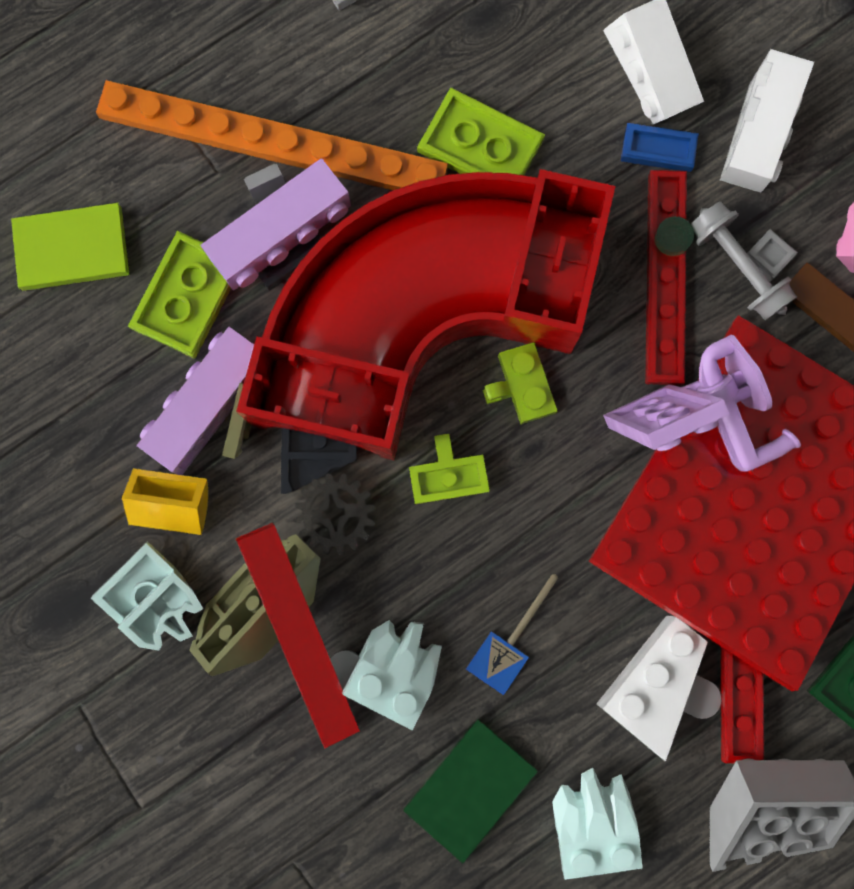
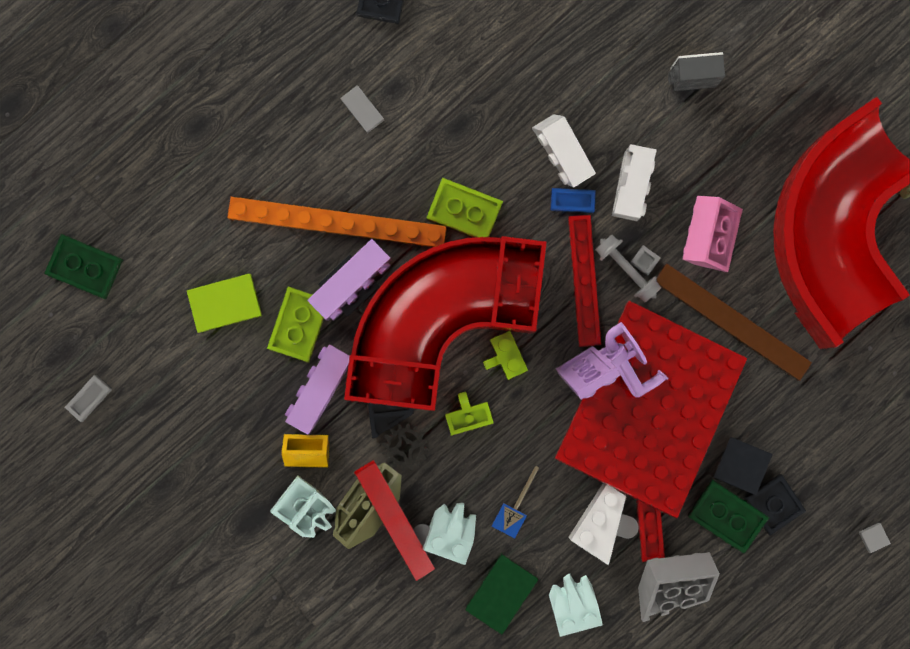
camera: 10 degrees left, 5 degrees up
olive tile [222,383,252,459] -> none
light grey tile [244,164,286,203] -> none
clear green tile [655,216,694,256] -> none

